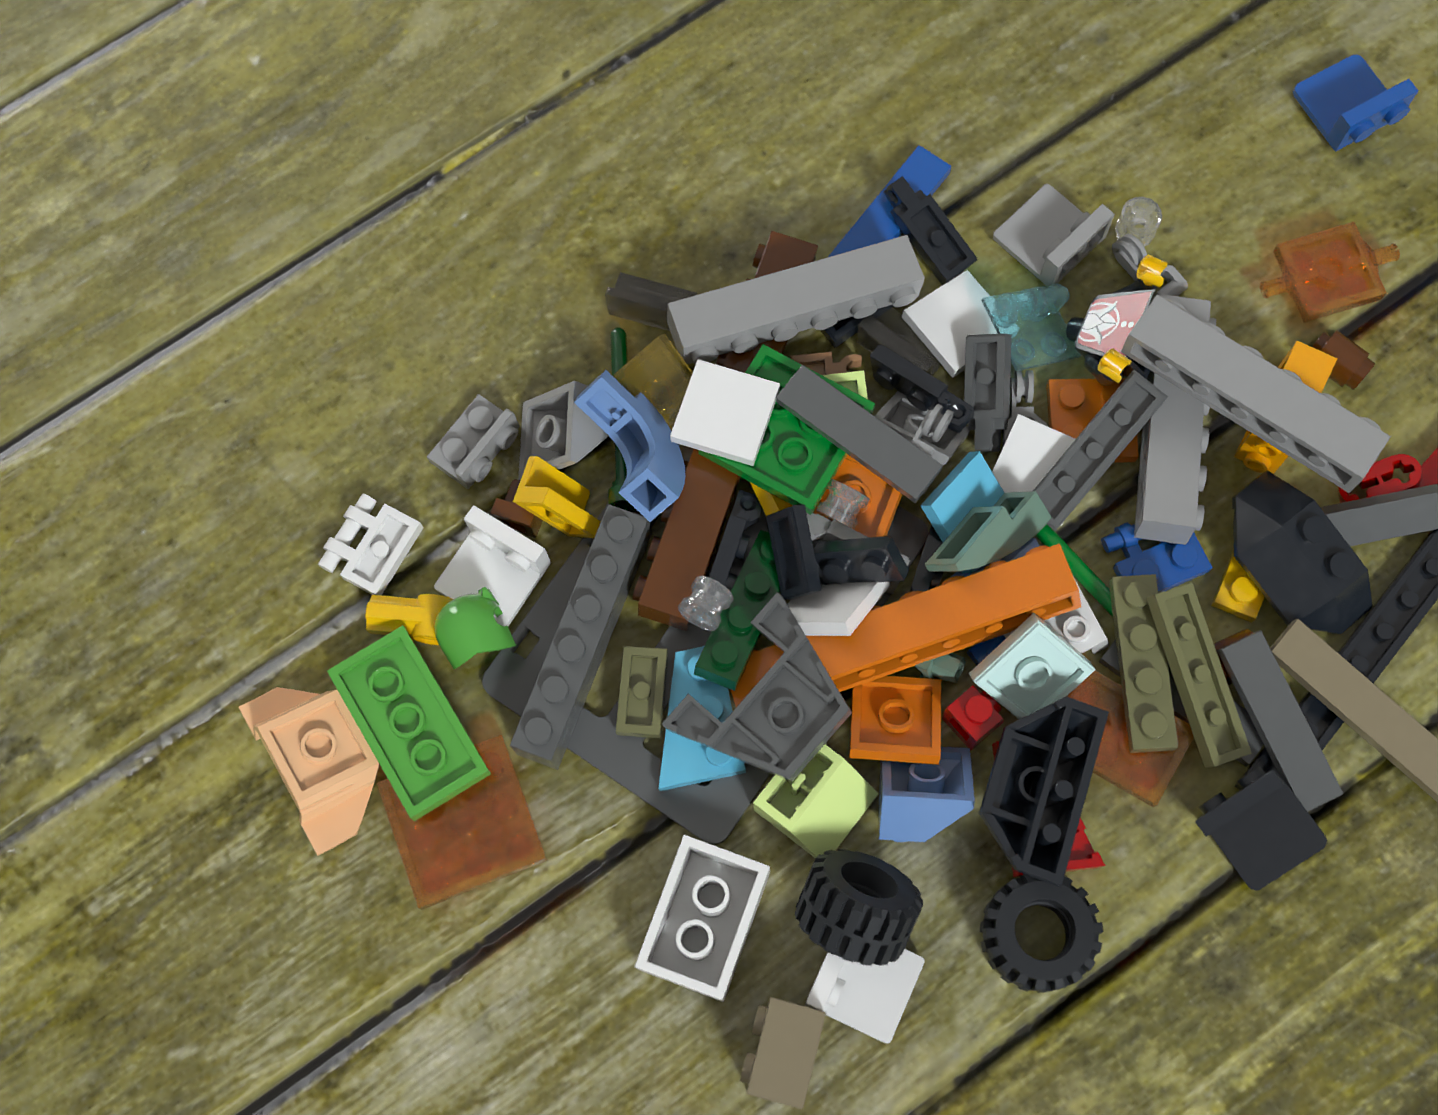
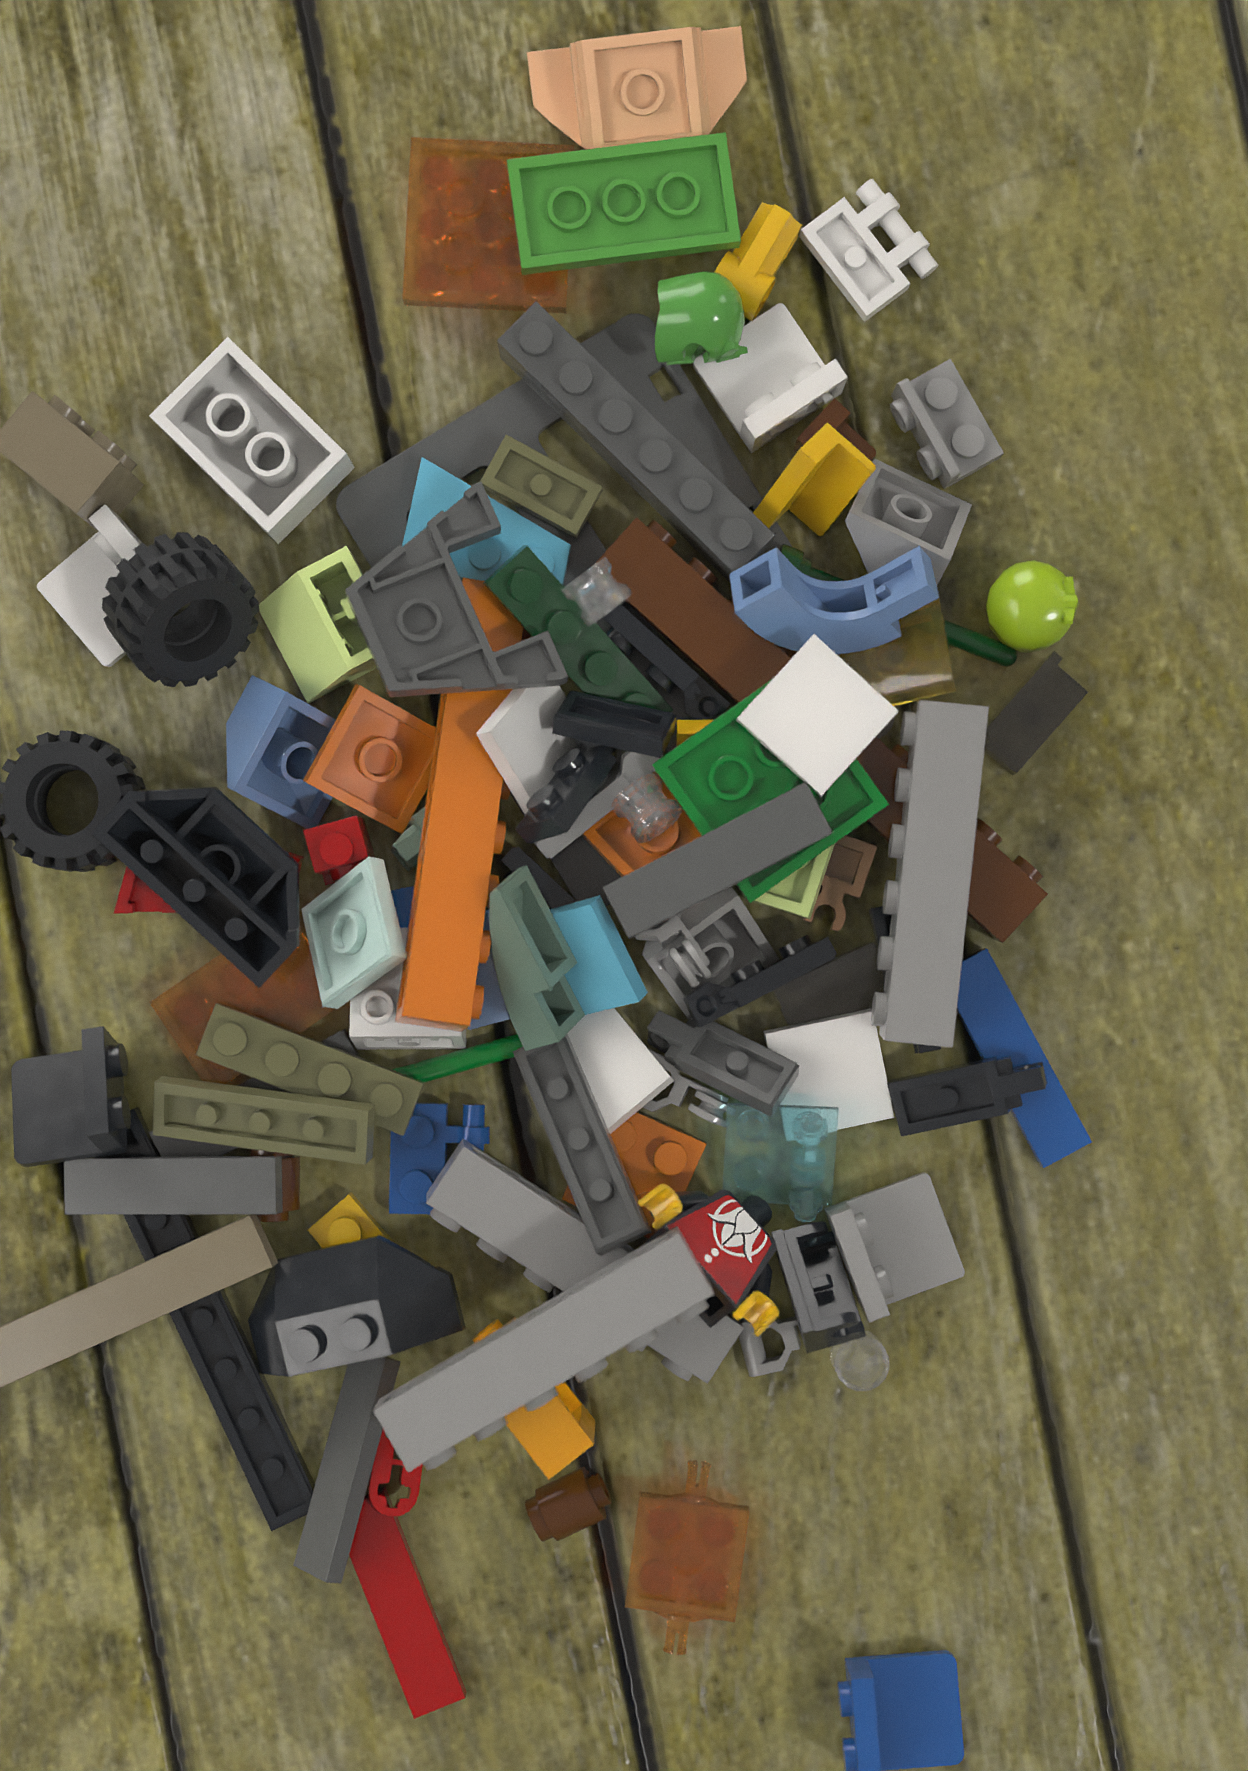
camera: 110 degrees right, 15 degrees up
none -> black hinge [772,1221,866,1354]
none -> lime helmet [986,560,1079,653]

